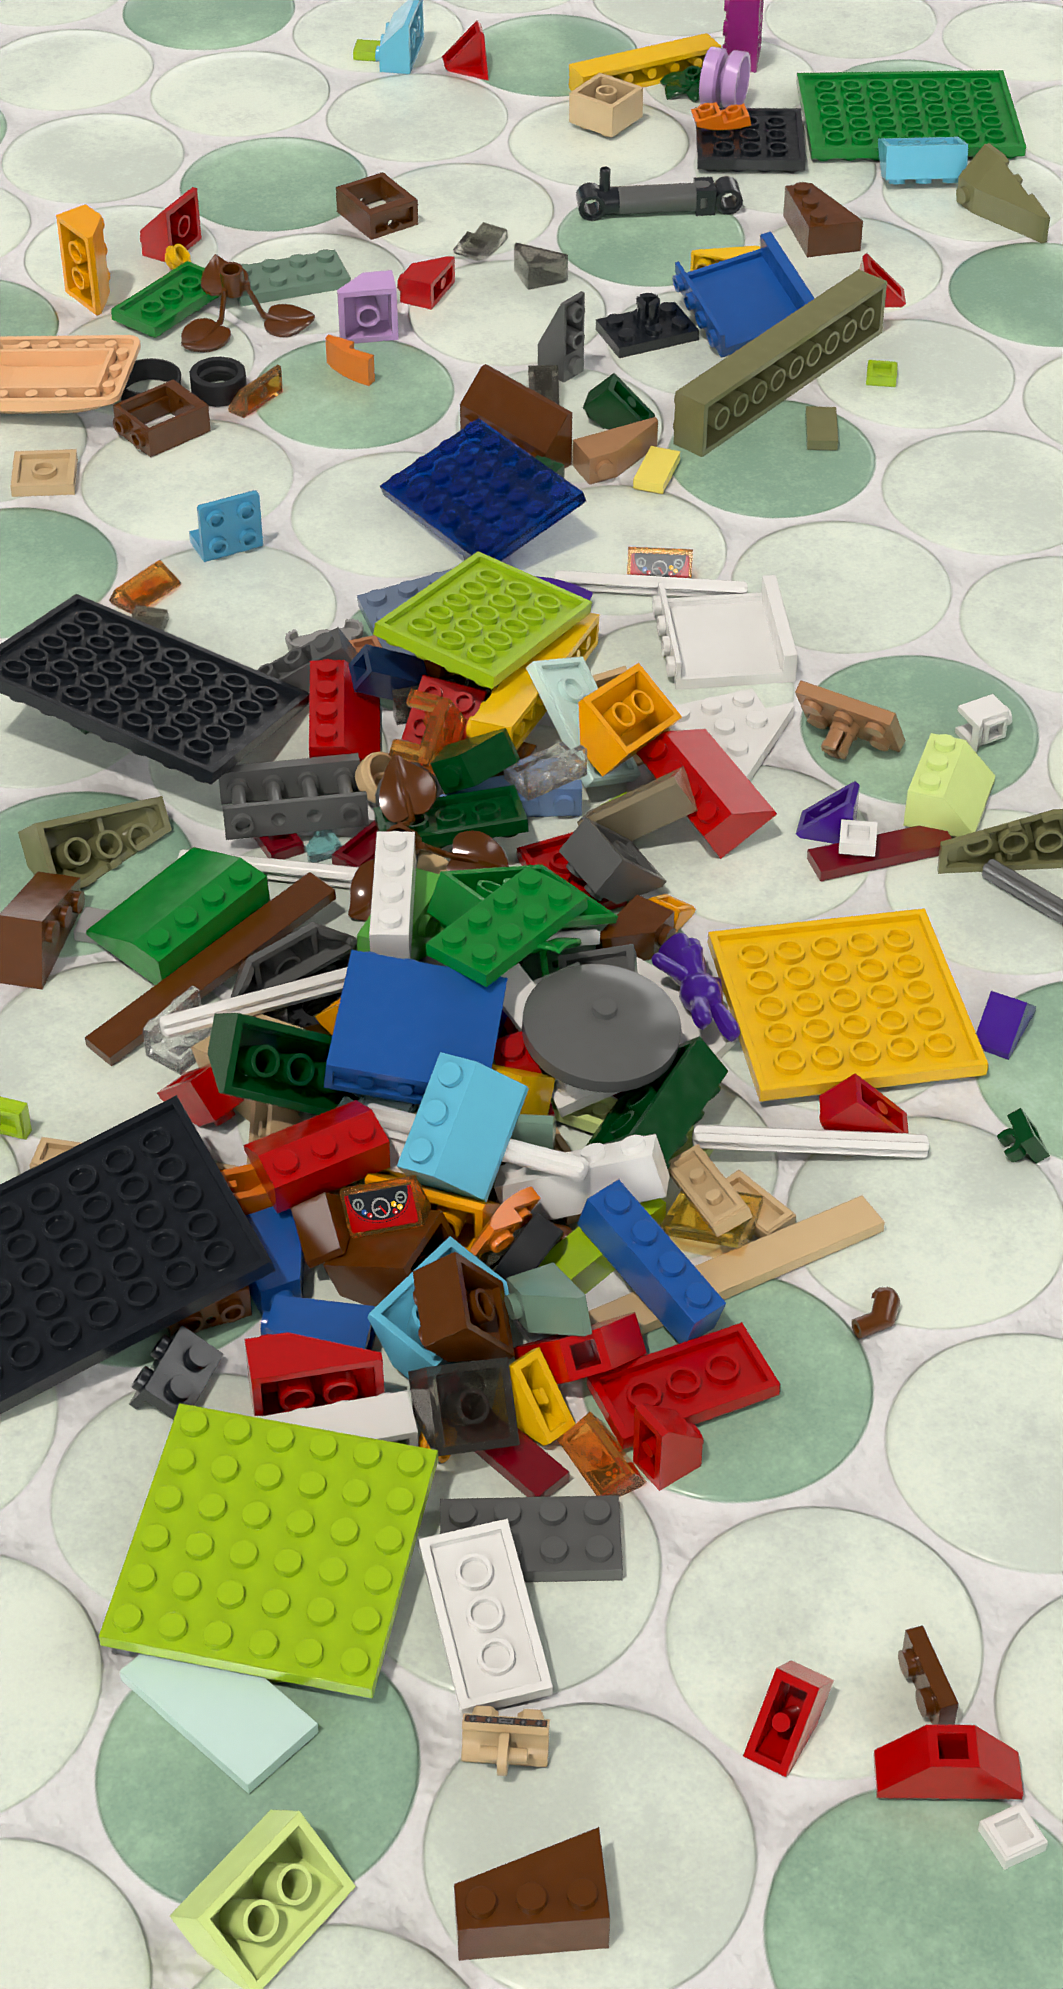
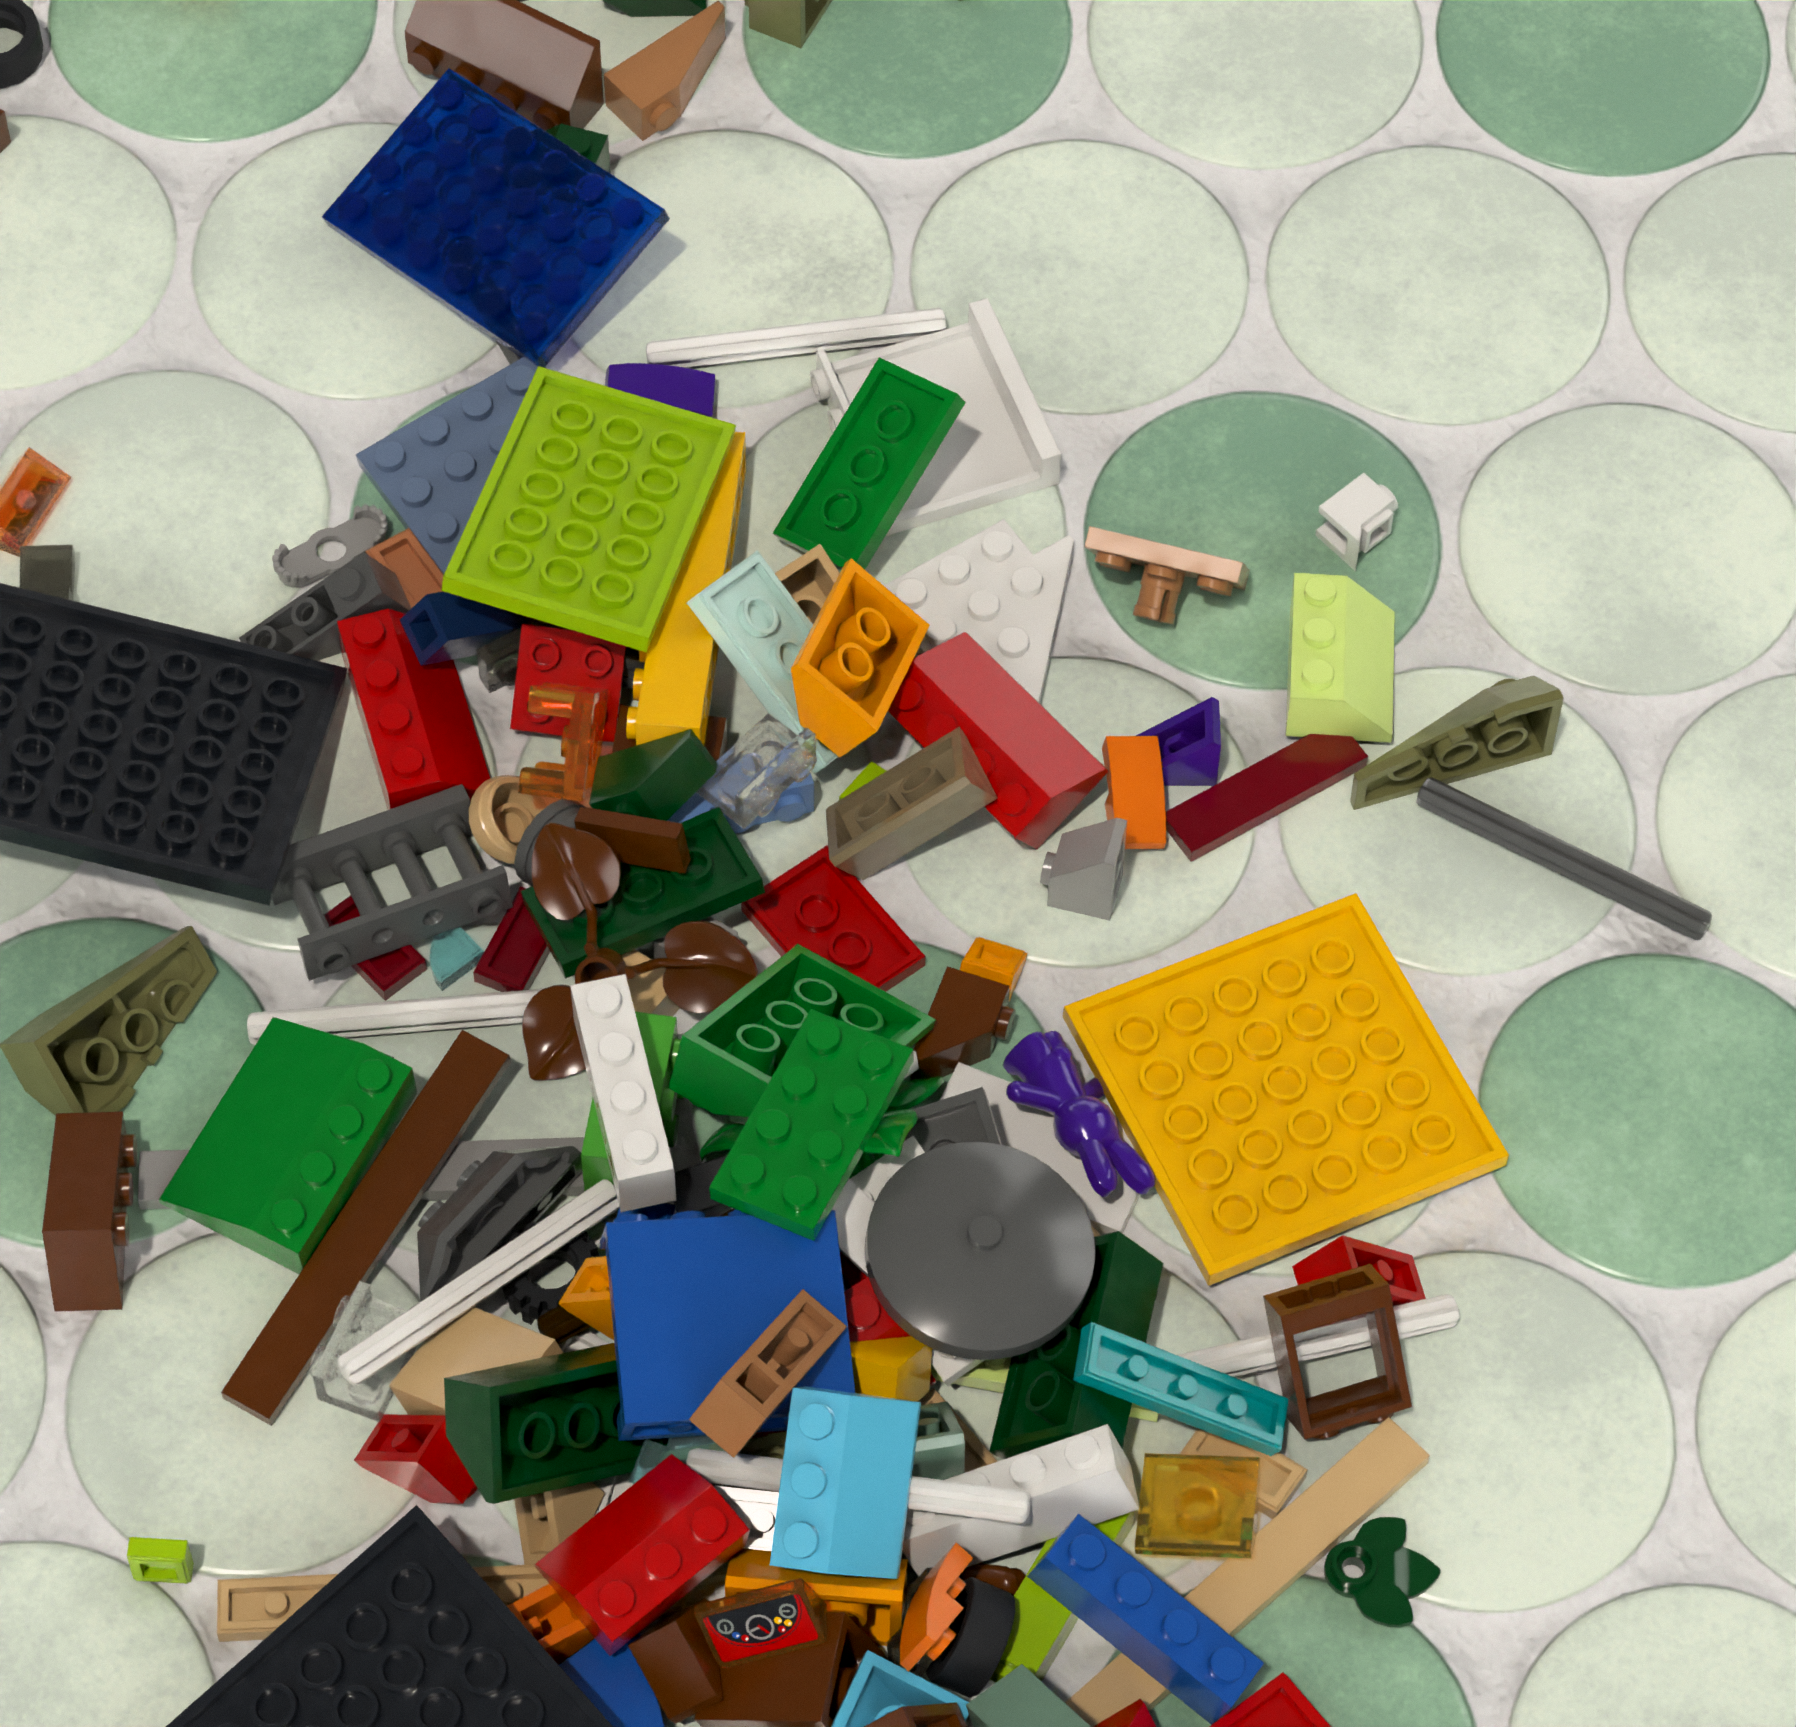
camera: 15 degrees left, 15 degrees up
dark azure bracket [189,490,263,562] -> none
clear orange slope [228,365,283,418] -> none
dark grey slope [559,817,667,904] -> none
slope [627,547,693,578] -> none
light yellow tile [633,446,680,494] -> none
tan tile [668,1144,753,1237] -> none
white plate [838,819,878,857] -> none
reddish brown arm [851,1287,900,1339] -> none
dark purple slope [976,991,1036,1060] -> none
dark green tile [997,1108,1050,1164] -> none
none -> reddish brown tile [574,807,691,874]
none -> medium nougat slope [689,1289,847,1458]
none -> green plate [773,357,966,570]
none -> light grey slope [1040,818,1127,921]
none -> teal tile [1073,1322,1289,1456]
none -> orange slope [1102,736,1166,849]
none -> reddish brown window [1263,1264,1412,1440]
none -> dark green plate [1324,1517,1441,1627]

